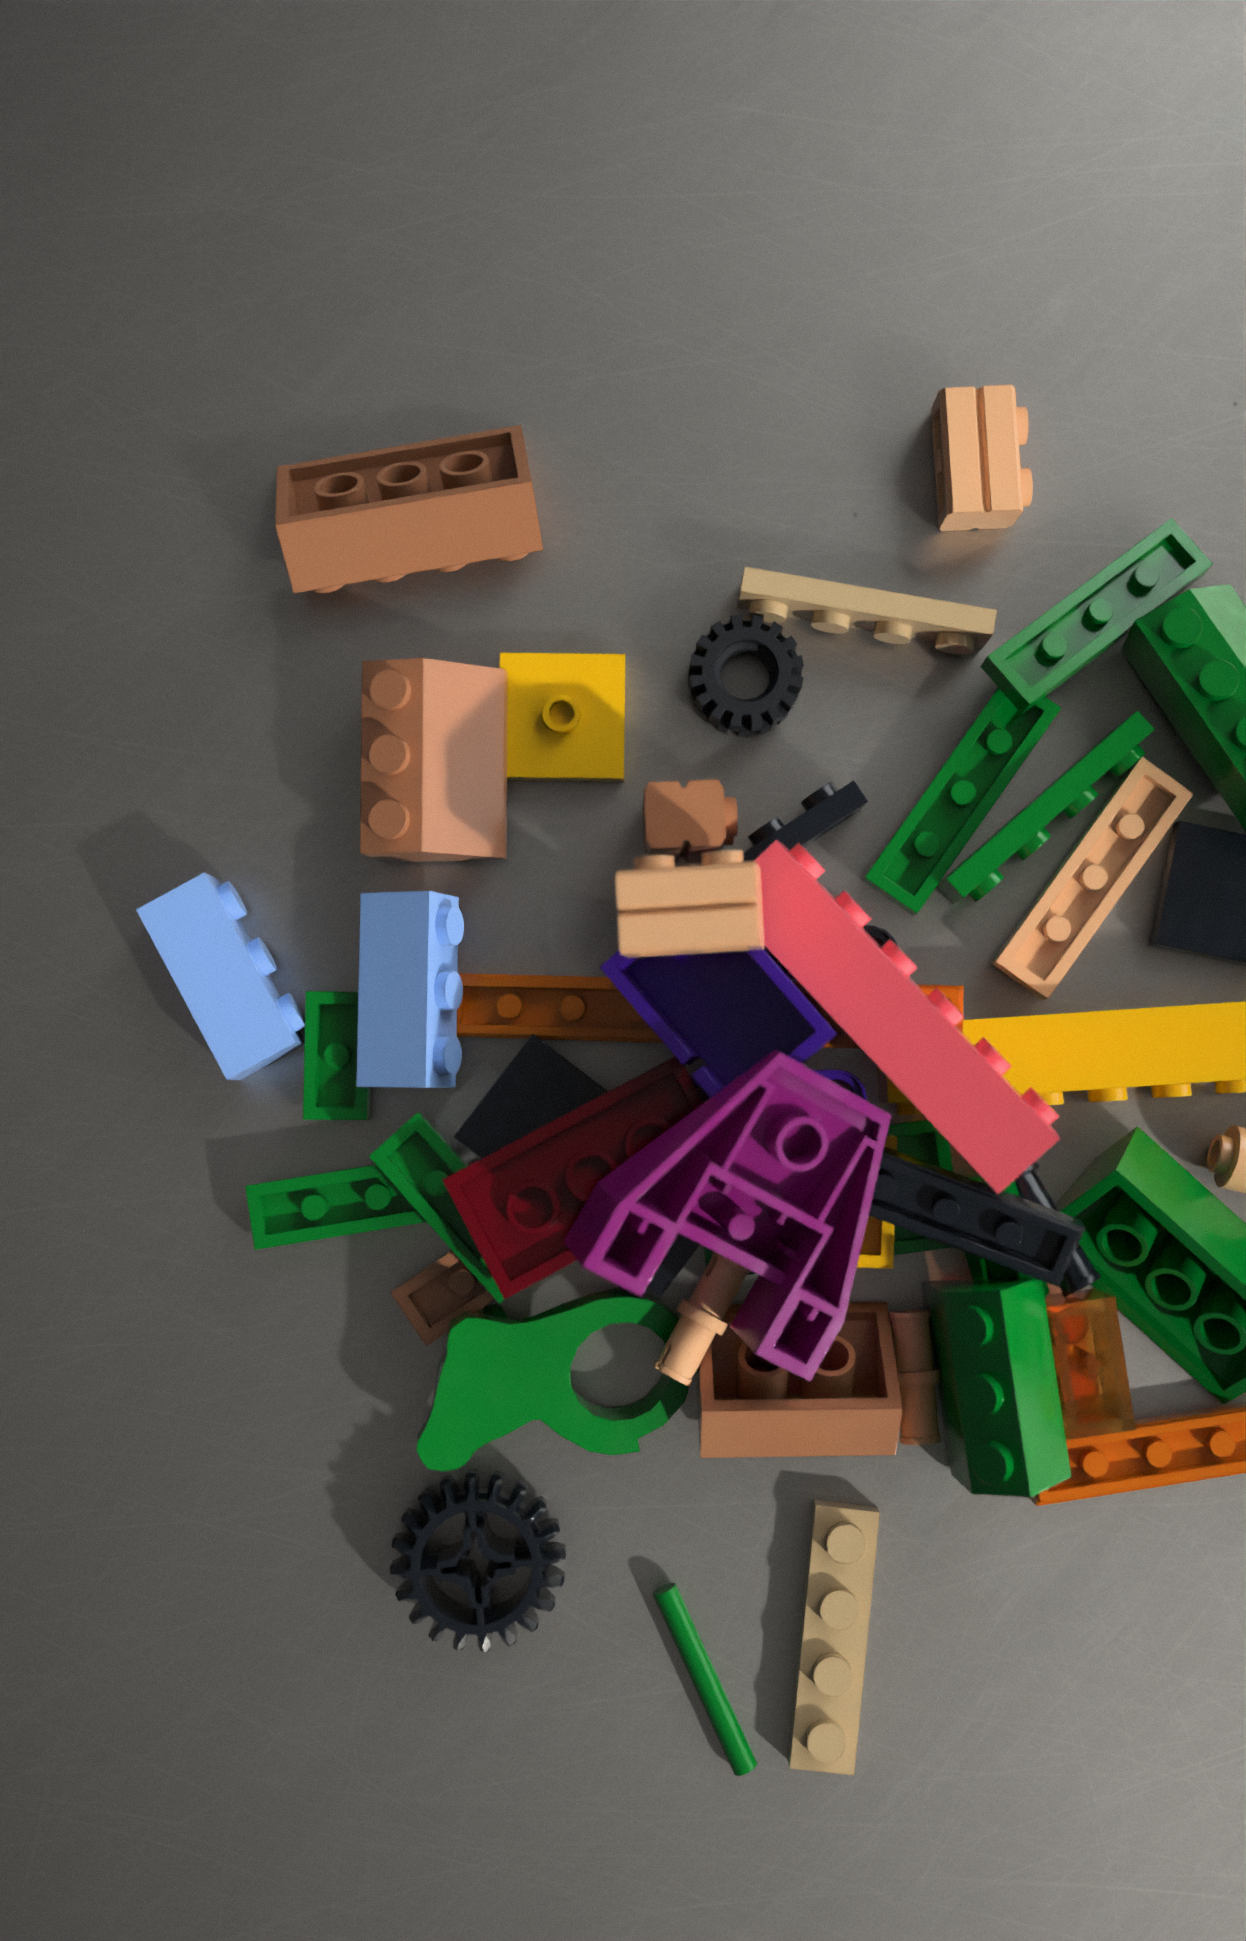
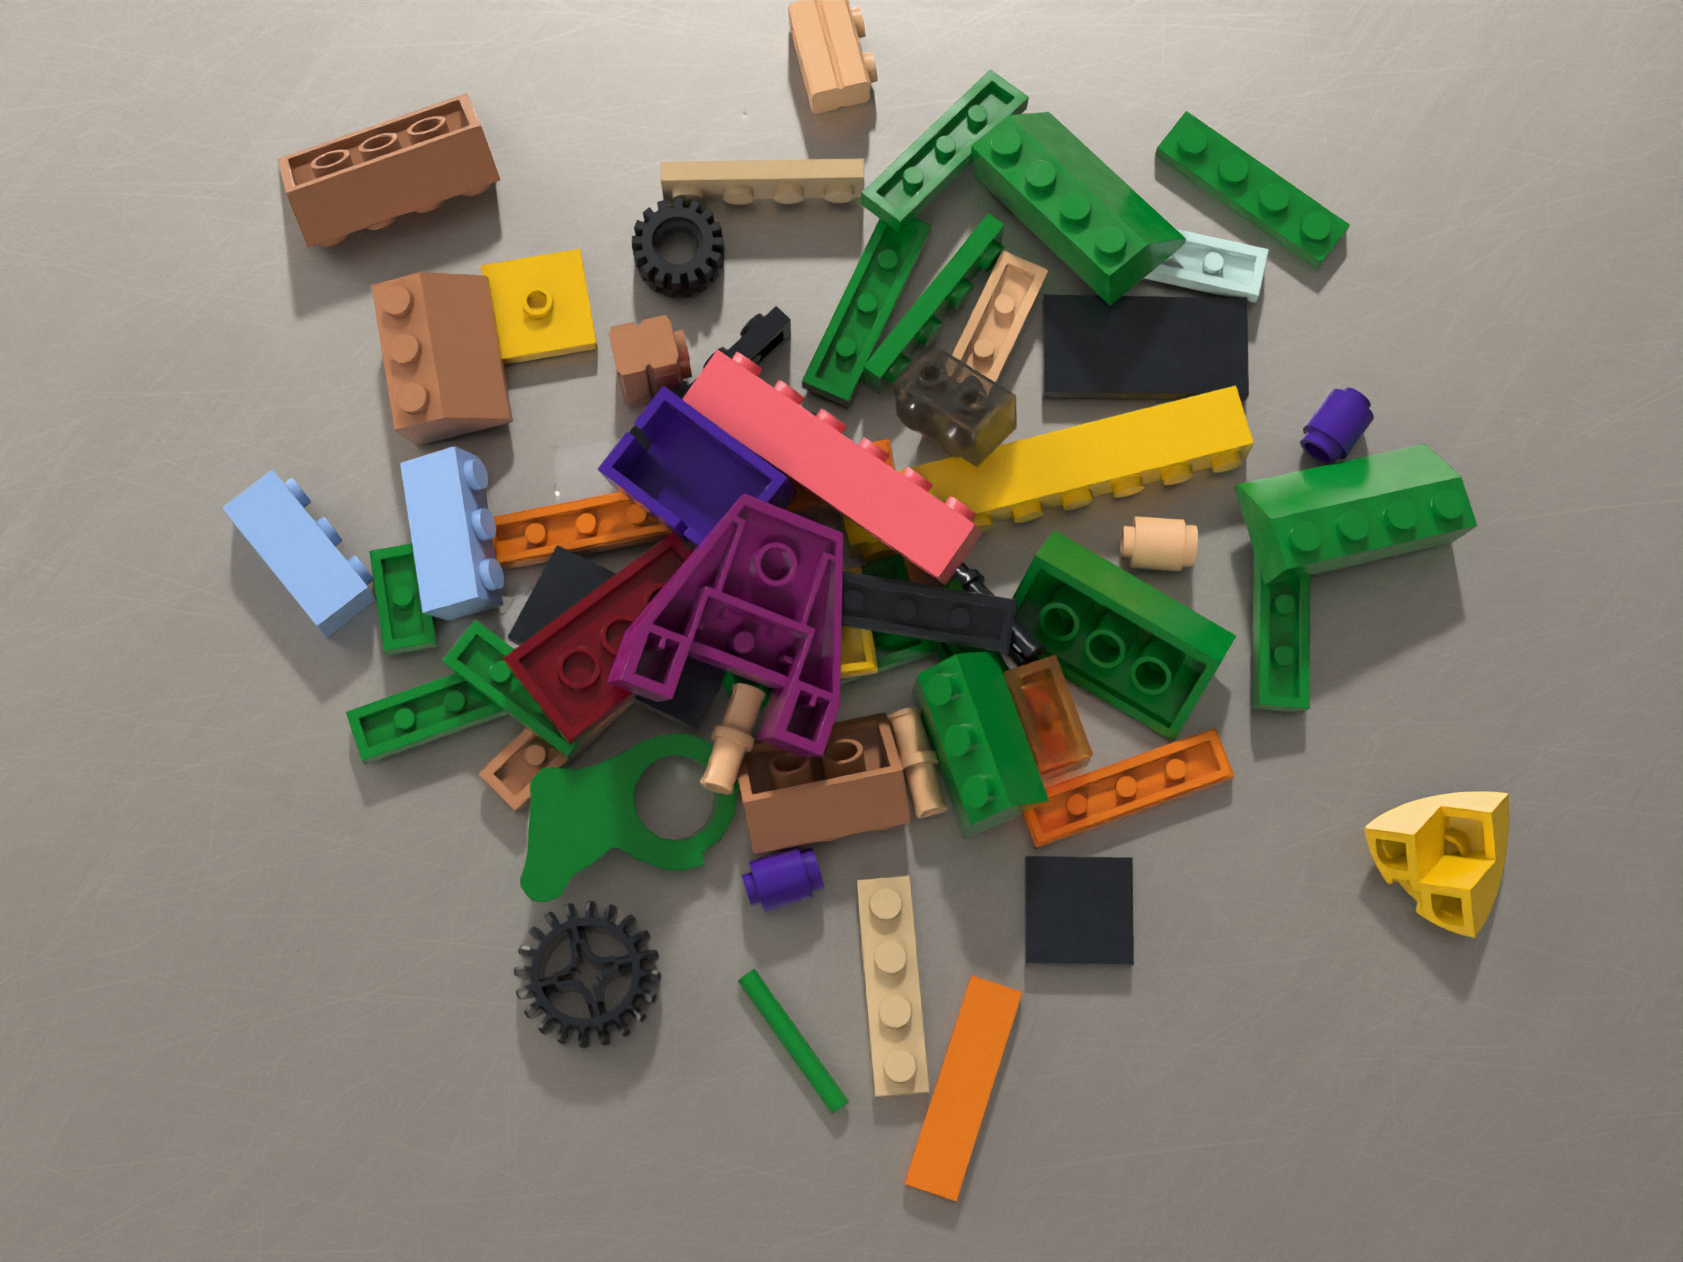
camera: 10 degrees left, 10 degrees down
light nougat brick [615,850,765,958] -> none
none -> dark purple brick [742,846,824,913]
none -> clear smoke brick [894,345,1017,467]
none -> orange tile [904,975,1023,1202]
none -> black tile [1024,856,1134,967]

